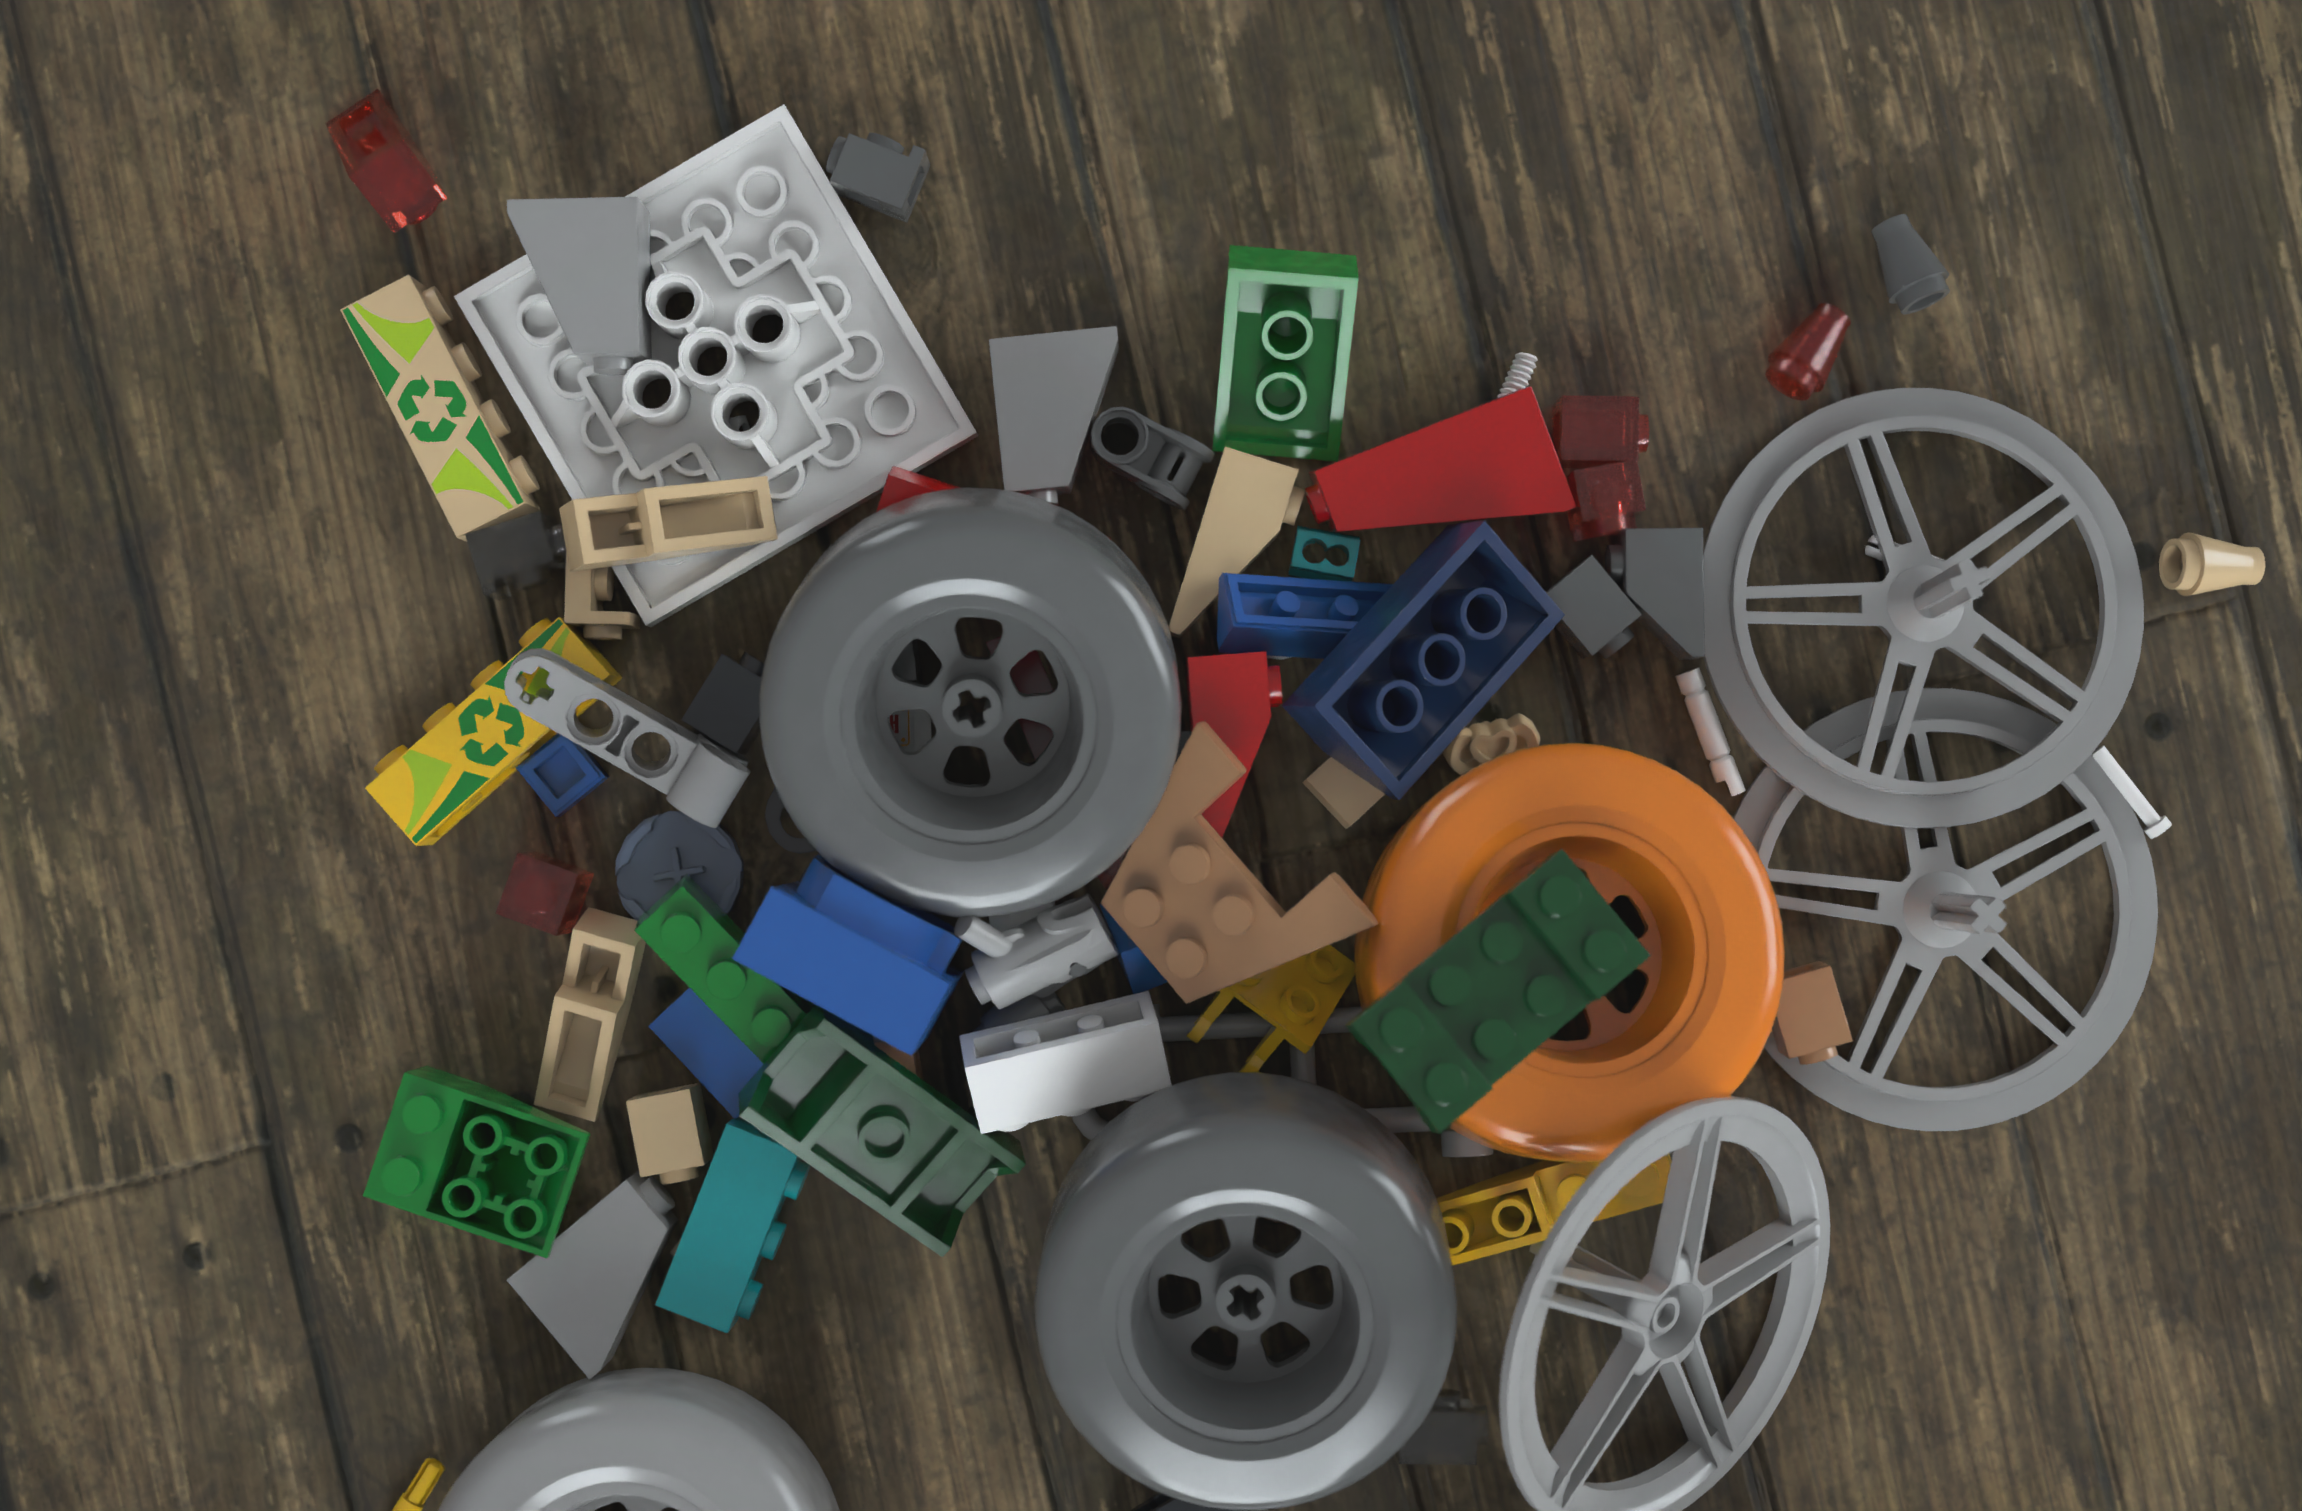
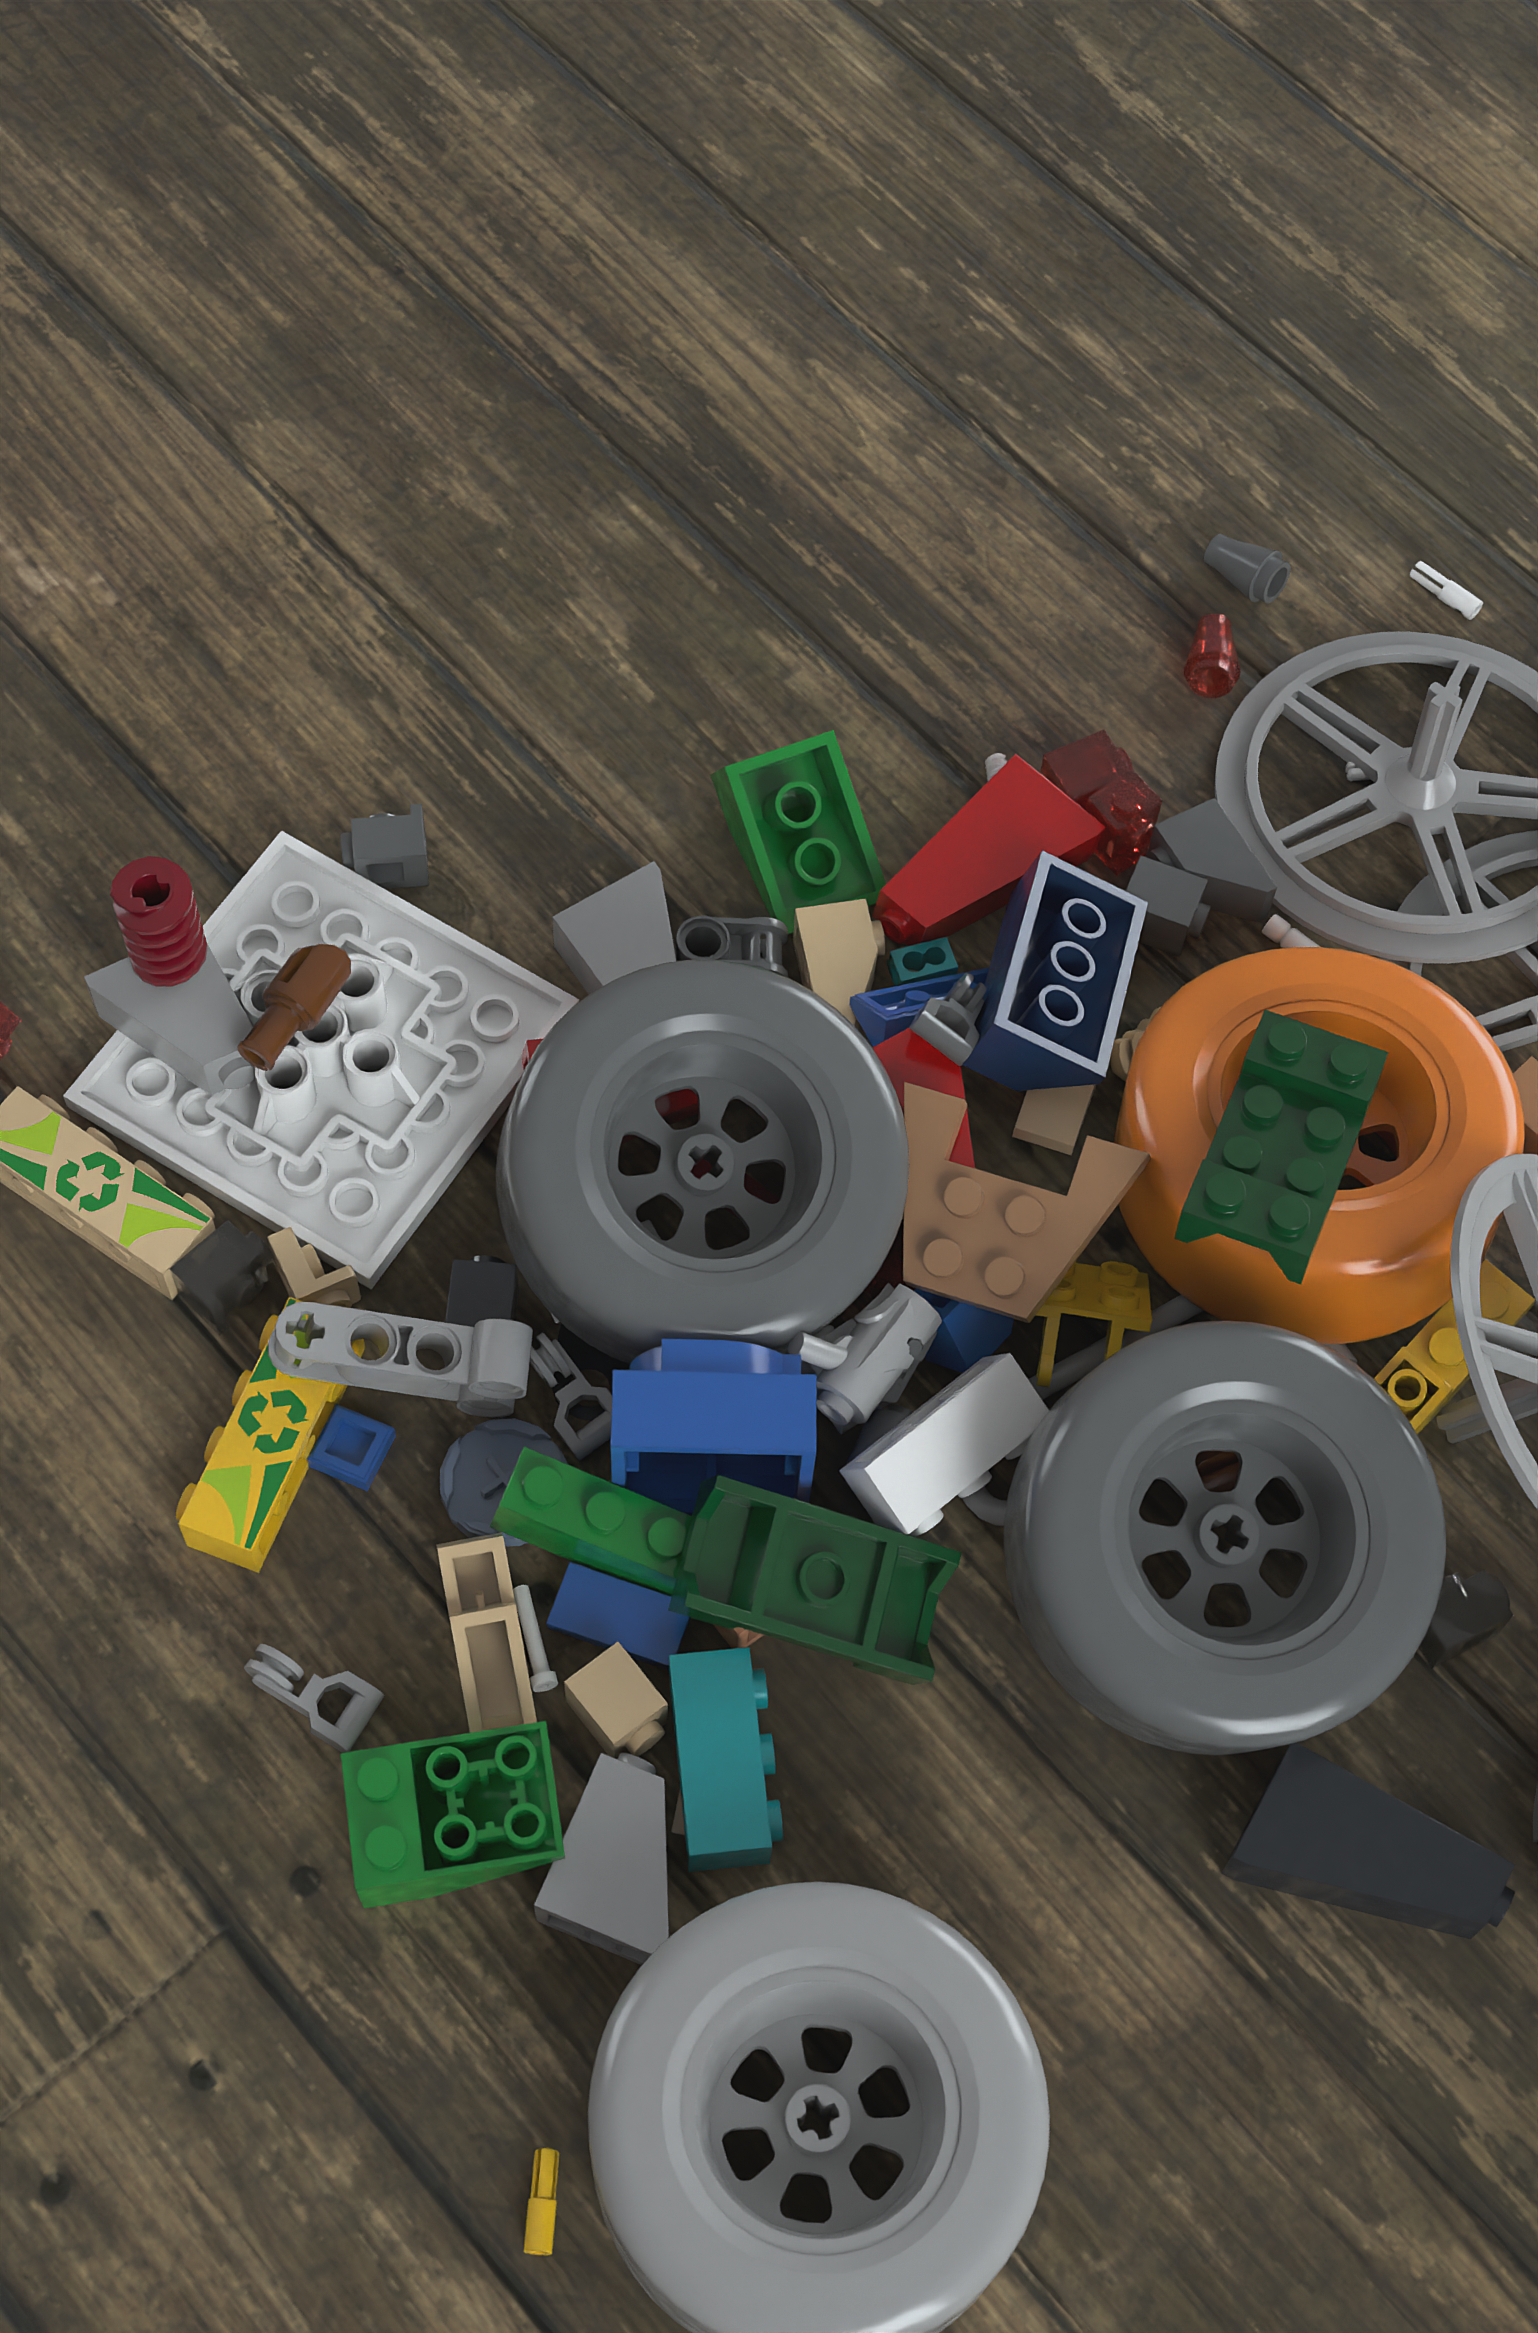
camera: 30 degrees left, 25 degrees down
clear red brick [495,852,594,936] -> none
tan slope [559,476,778,572] -> none
none -> dark red piece [110,856,208,987]
none -> reddish brown arm [237,944,351,1071]
none -> light grey piece [244,1644,384,1753]
none -> white piece [513,1585,558,1692]
none -> light grey piece [530,1333,612,1461]
none -> dark grey piece [909,972,988,1066]
none -> white pin [1410,561,1483,620]

